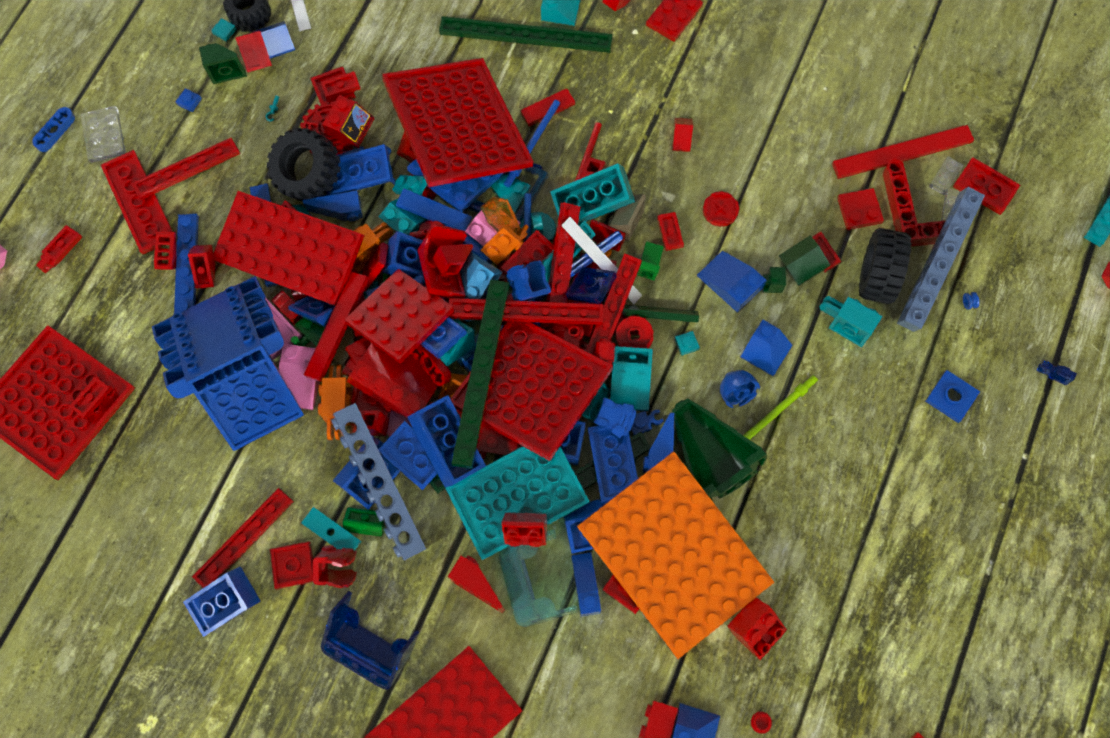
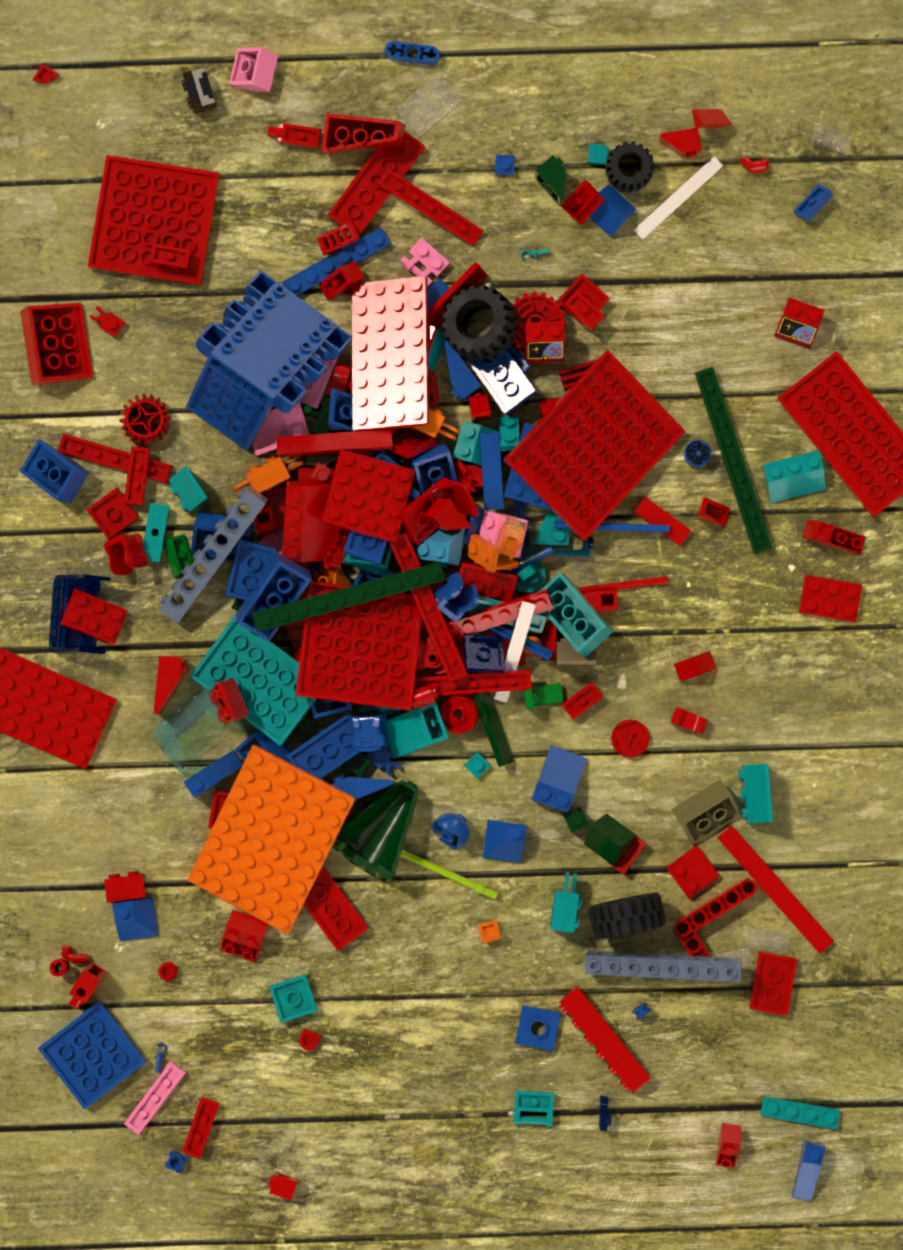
camera: 65 degrees right, 15 degrees up
none -> red slope [20,302,93,386]
none -> red plate [60,588,128,646]
none -> red plate [90,306,126,338]
none -> red gear [119,394,171,446]
none -> red tile [123,446,151,506]
none -> teal slope [169,466,210,514]
none -> red brick [267,1172,298,1200]
none -> teal plate [269,974,318,1023]
none -> red tile [299,1028,322,1051]
none -> red plate [304,866,369,951]
none -> red wedge [321,113,405,155]
none -> bright pink plate [400,237,450,286]
none -> red plate [428,262,488,328]
none -> red slope [468,392,491,422]
none -> orange plate [478,920,501,944]
none -> teal plate [513,1090,554,1127]
none -> red tile [558,360,595,390]
none -> red brick [559,986,651,1093]
none -> red leg [670,707,709,734]
none -> olive slope [671,779,742,846]
none -> blue wheel [684,440,711,468]
none -> red slope [696,498,730,526]
none -> teal slope [738,764,773,823]

